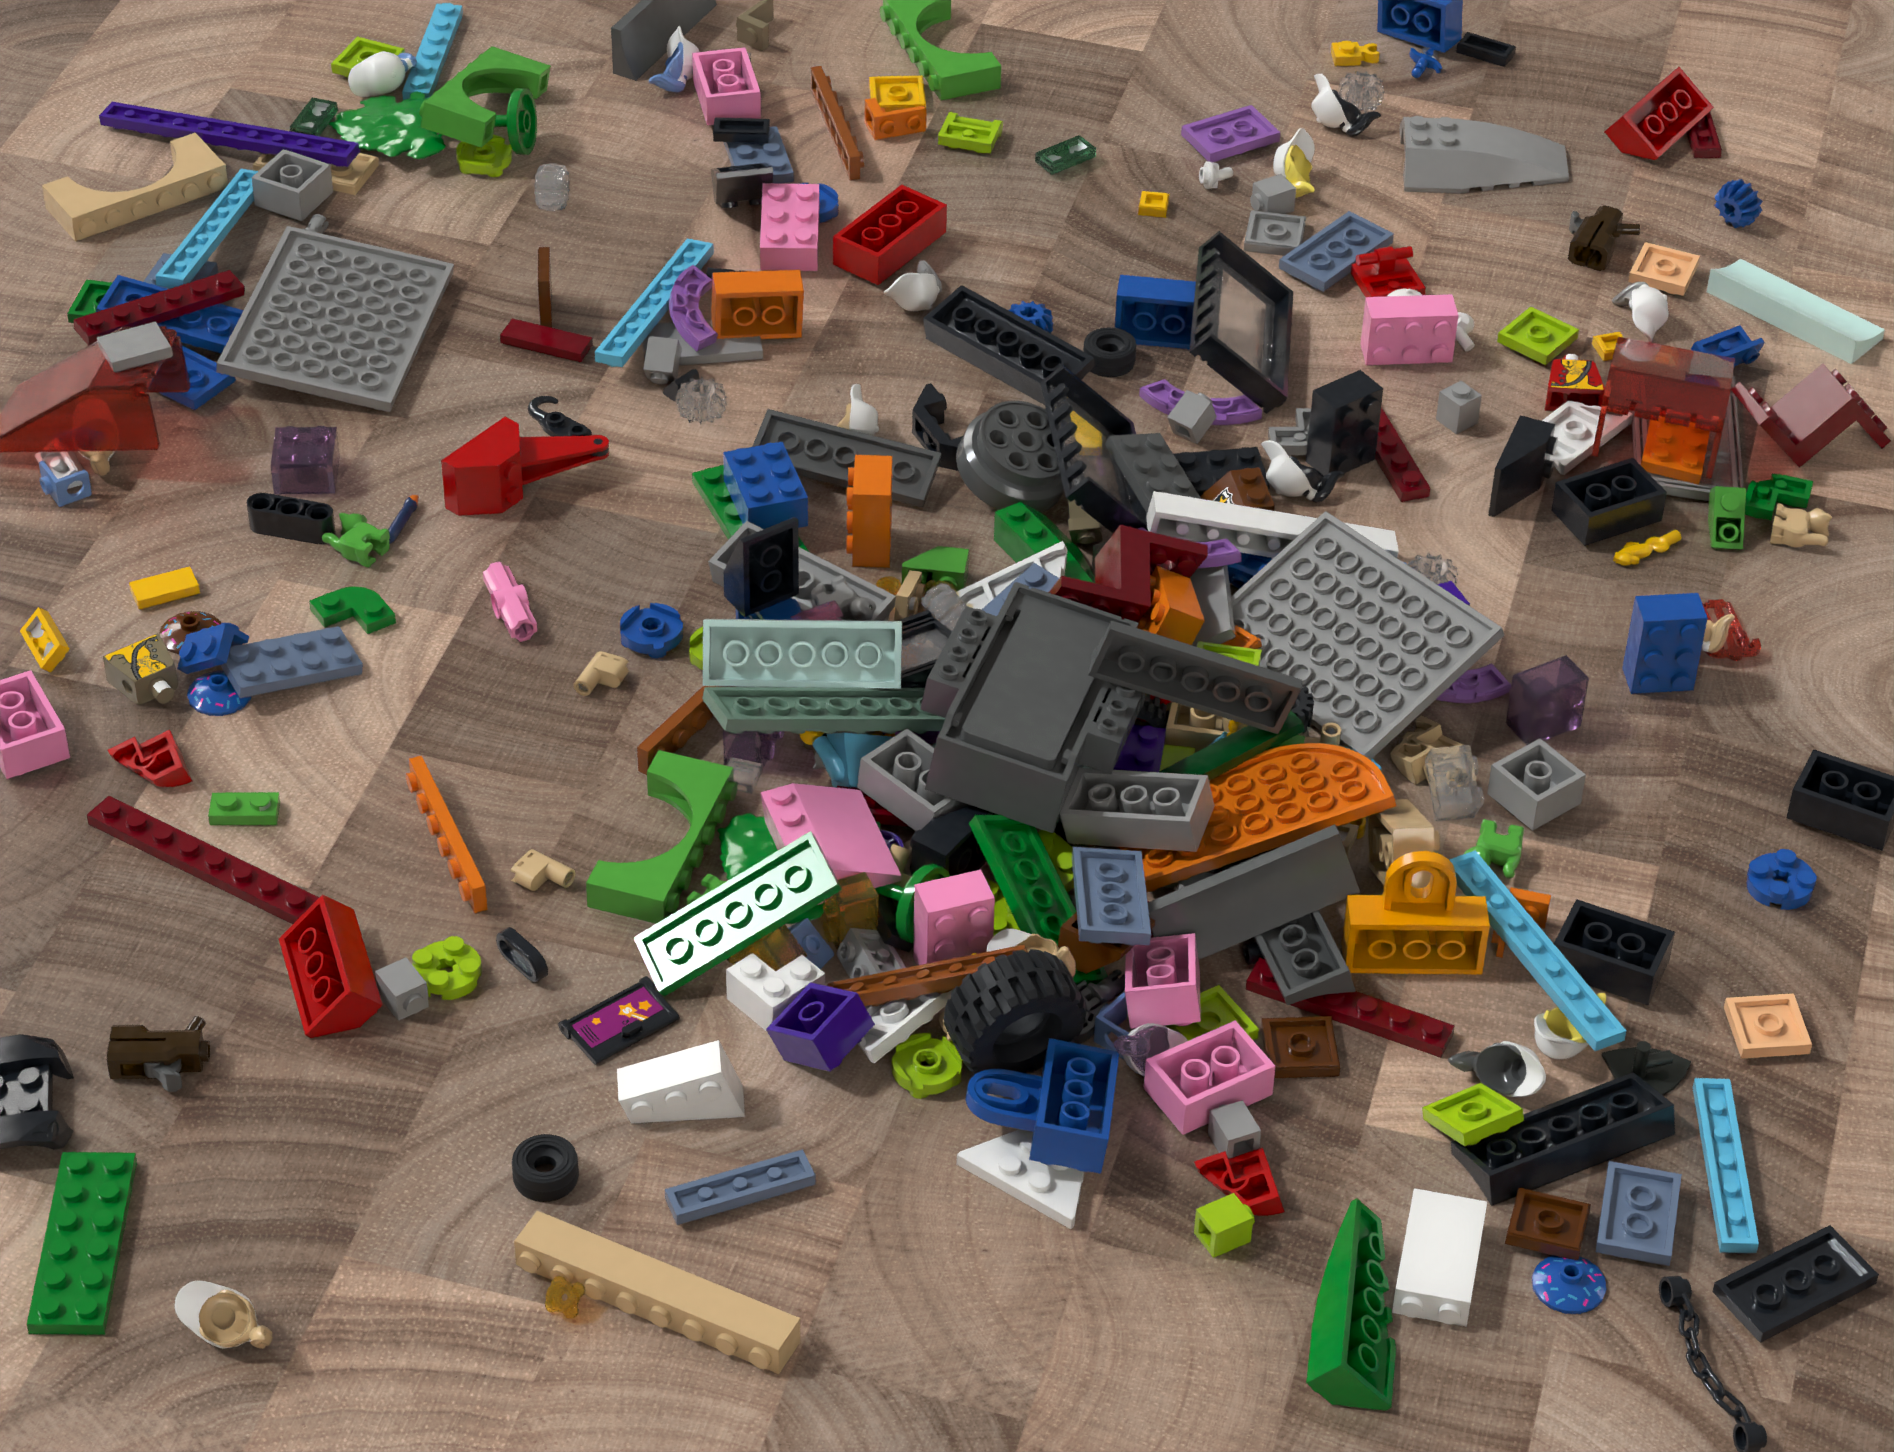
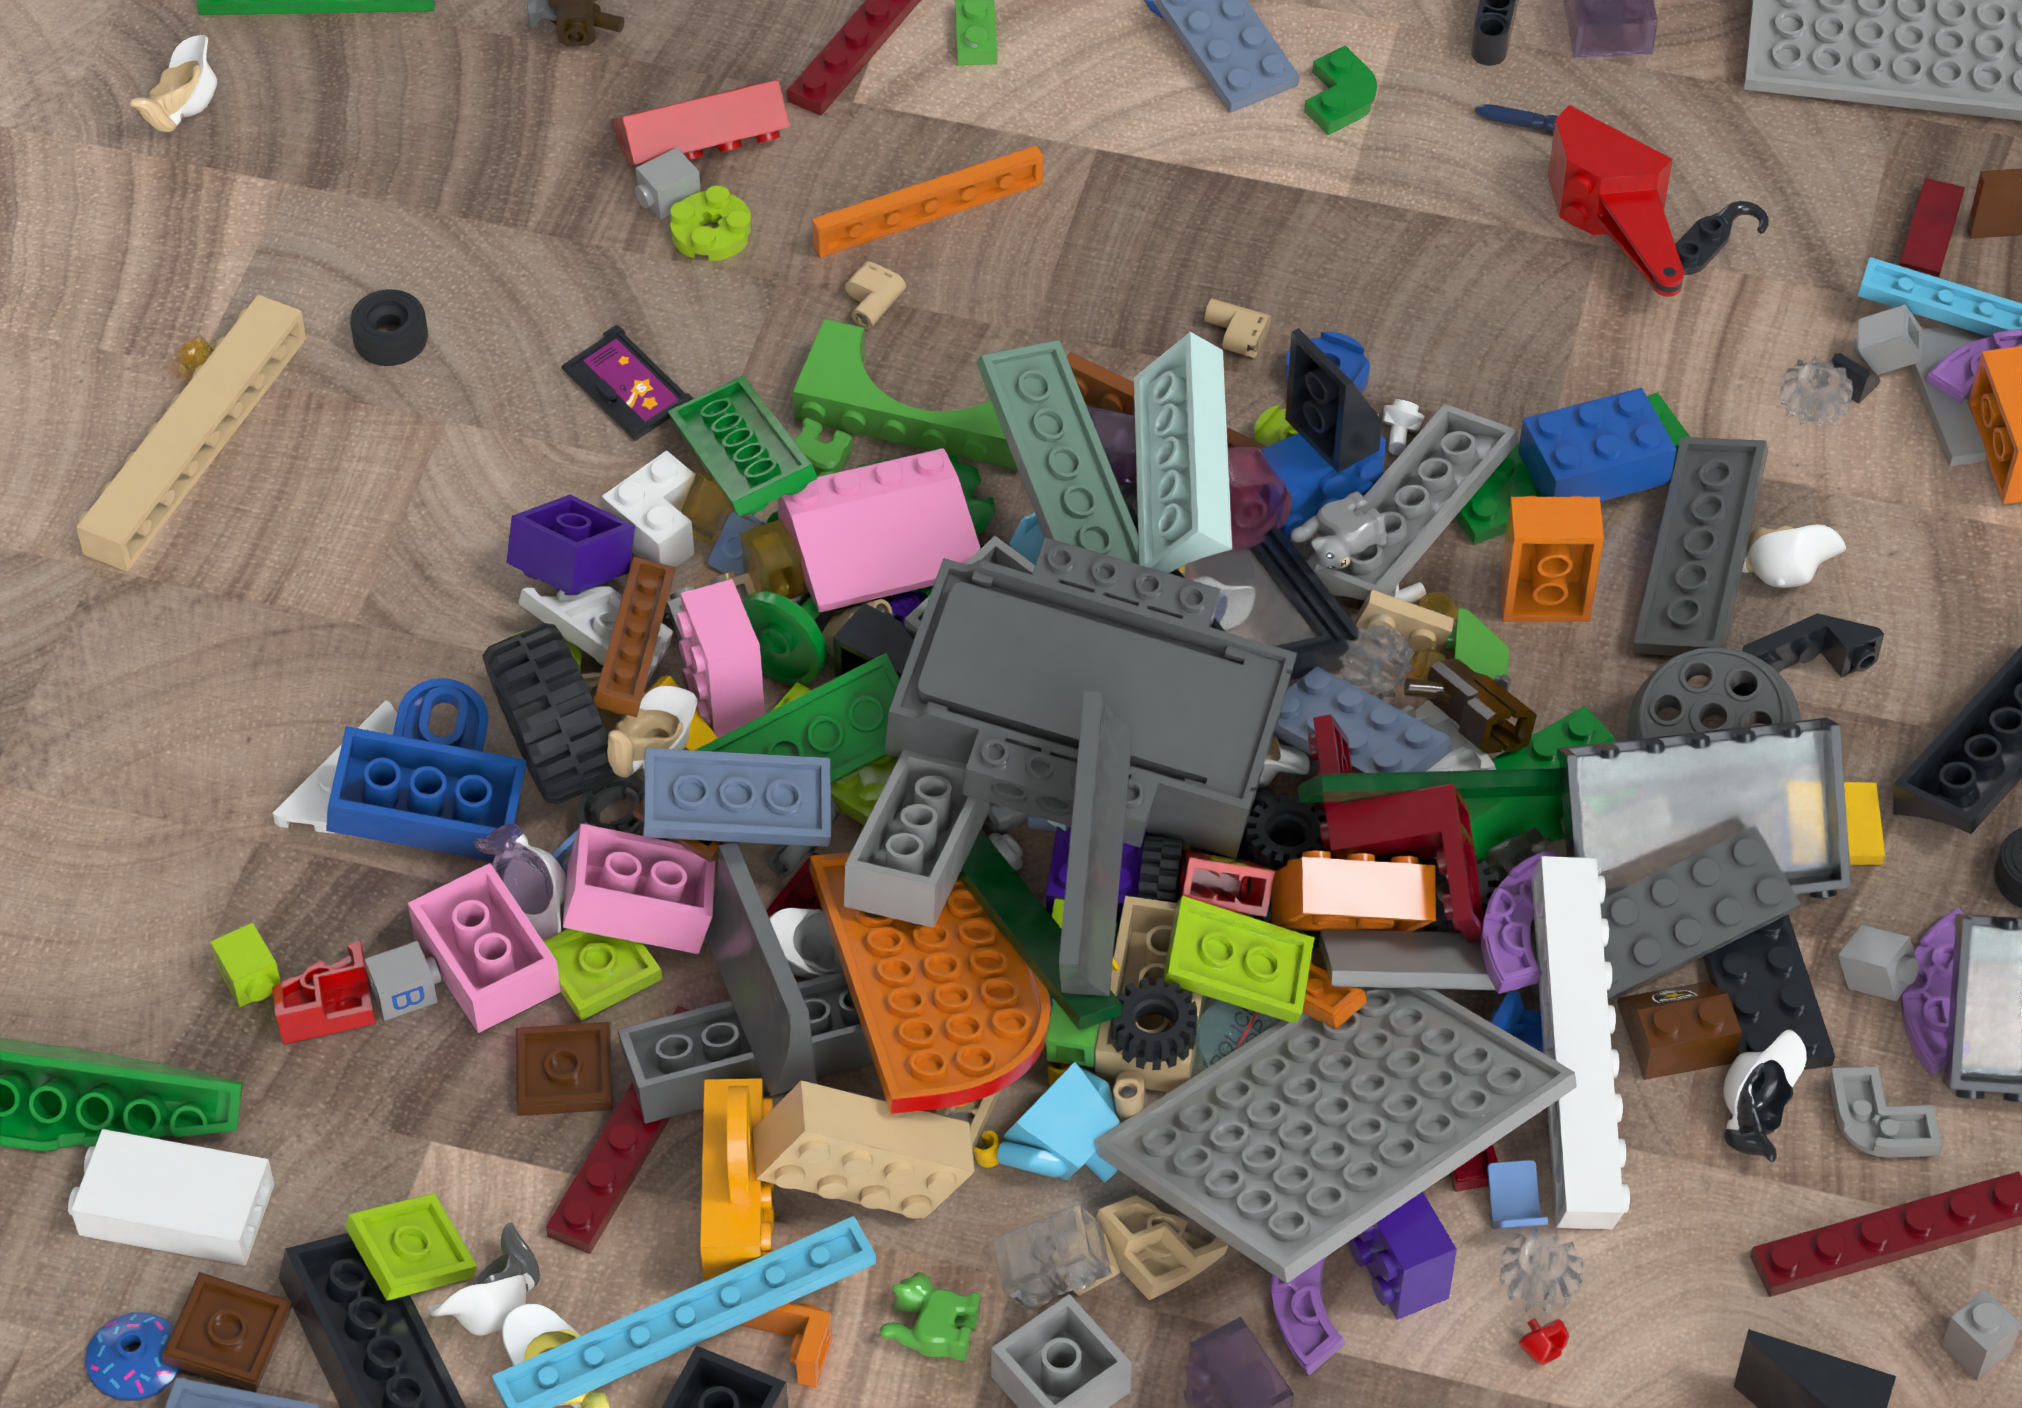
camera: 90 degrees right, 10 degrees up
bright green animal [322,513,390,568] -> none
bright pink piece [483,562,537,642] -> none
black tile [496,927,548,982] -> none
white wedge [617,1040,745,1124] -> none
sand blue plate [665,1149,816,1225] -> none
black brick [1306,370,1383,476] -> none
none -> dark green tile [1298,768,1632,803]
none -> white plate [1382,399,1425,455]
none -> dark brown piece [1404,659,1537,754]
none -> red piece [1518,1318,1569,1365]

